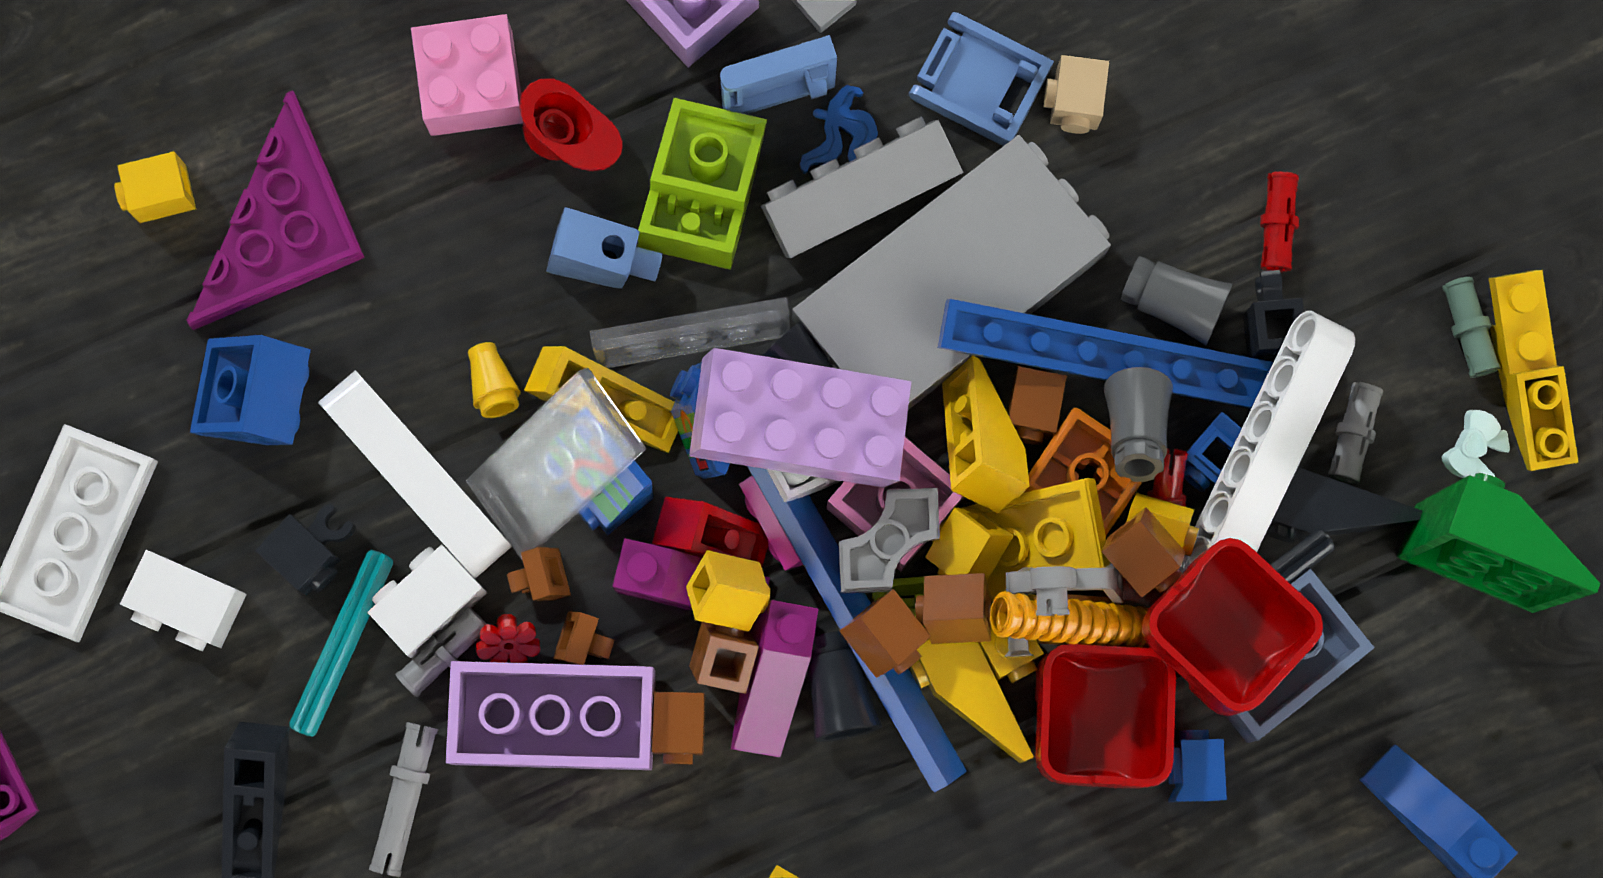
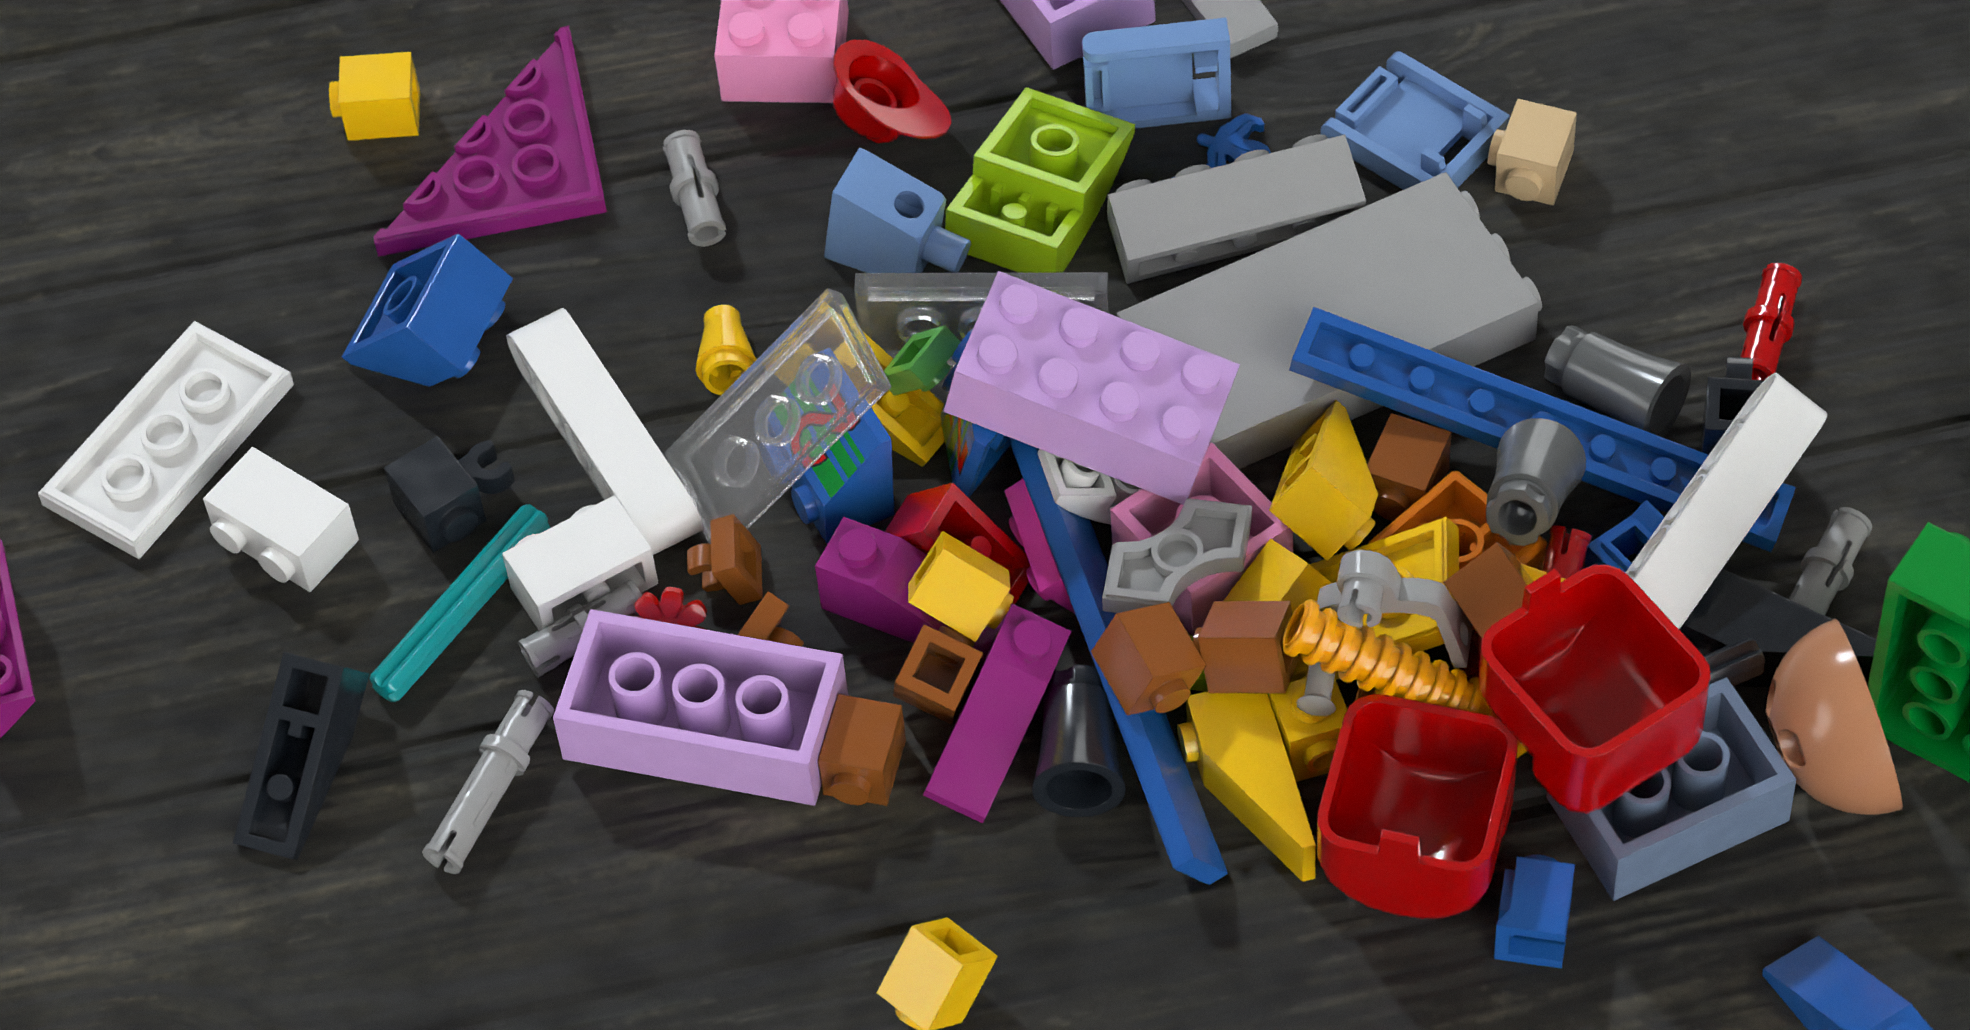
camera: 20 degrees right, 25 degrees down
none -> light grey pin [663,130,726,247]
none -> bright green plate [878,325,961,396]
none -> nougat piece [1766,619,1902,815]

